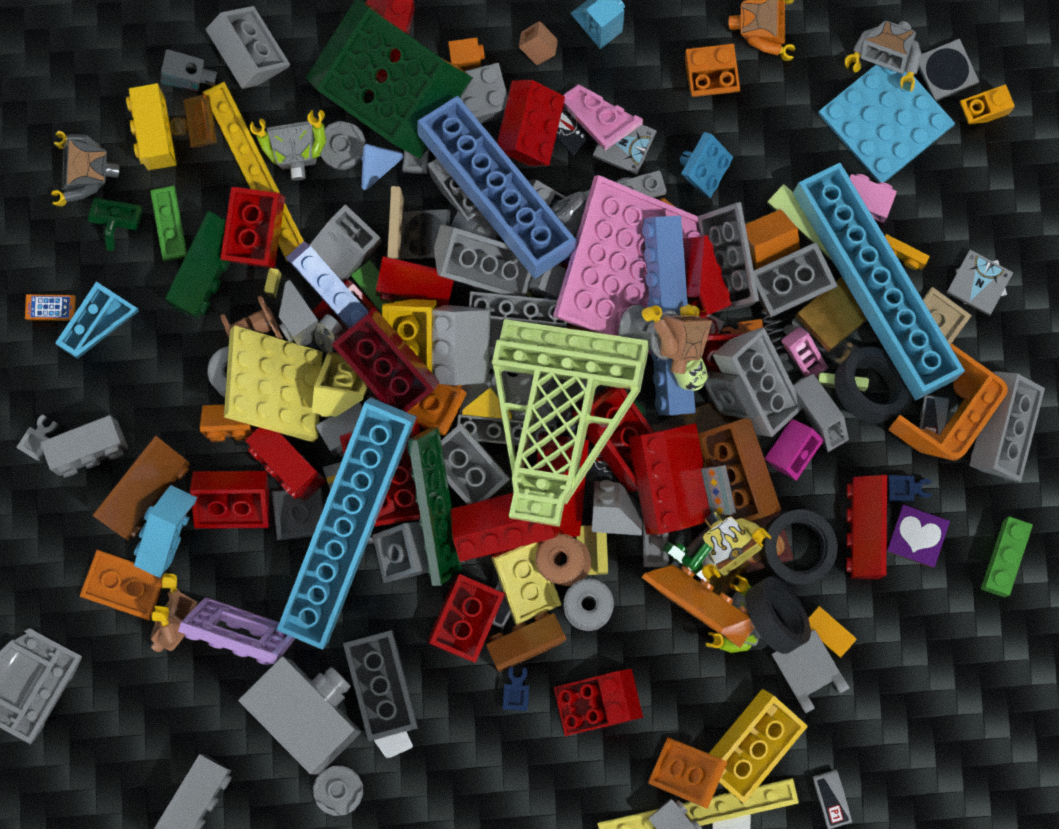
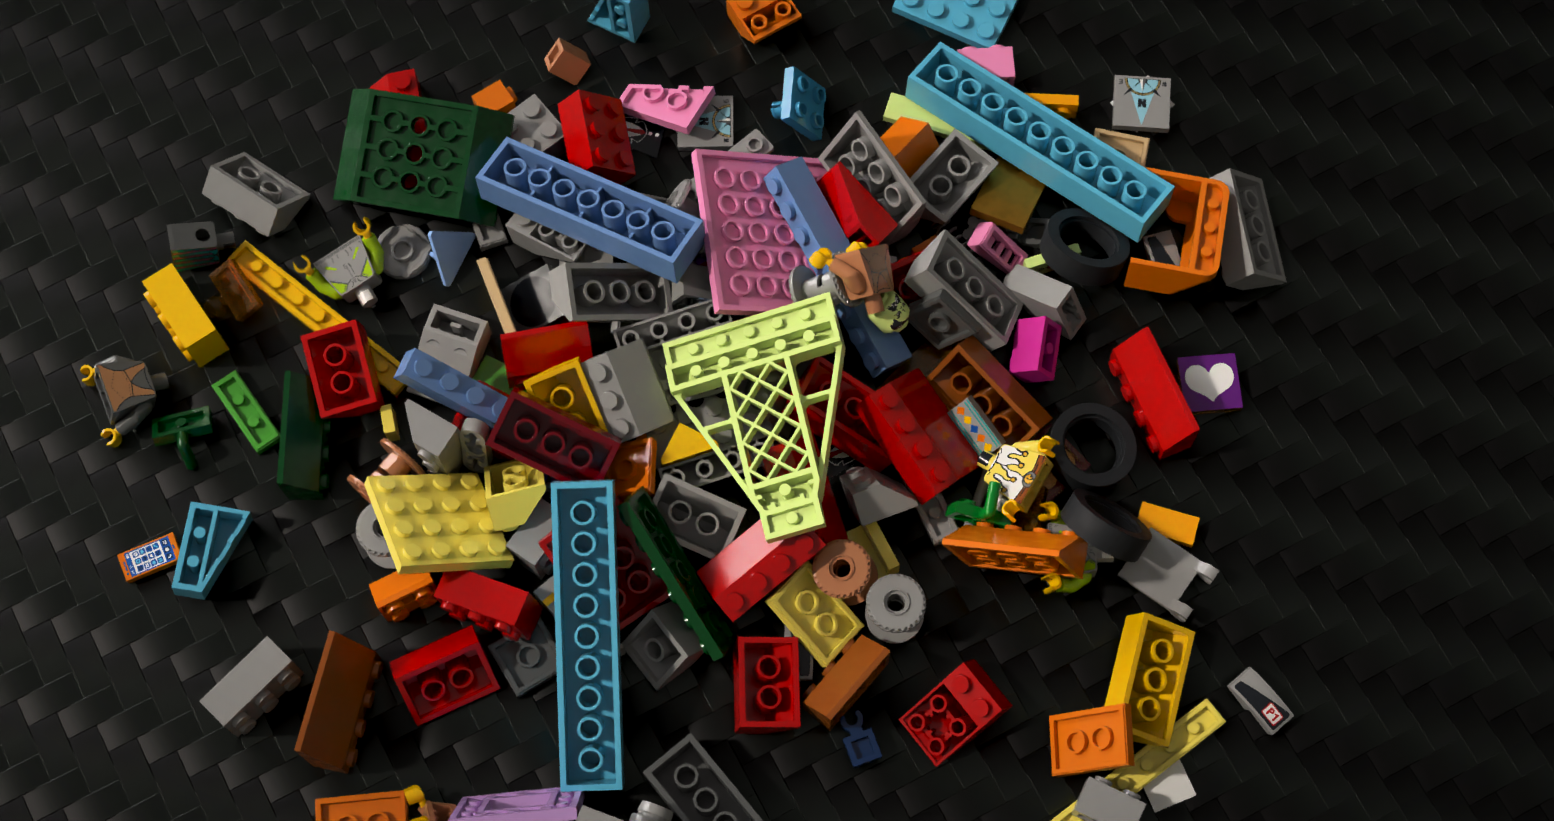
camera: 25 degrees left, 10 degrees down
light grey plate [16,415,58,461] -> none
medium azure wedge [134,485,197,578] -> none
dark blue plate [888,475,932,501] -> none
bright green brick [981,517,1033,597] -> none

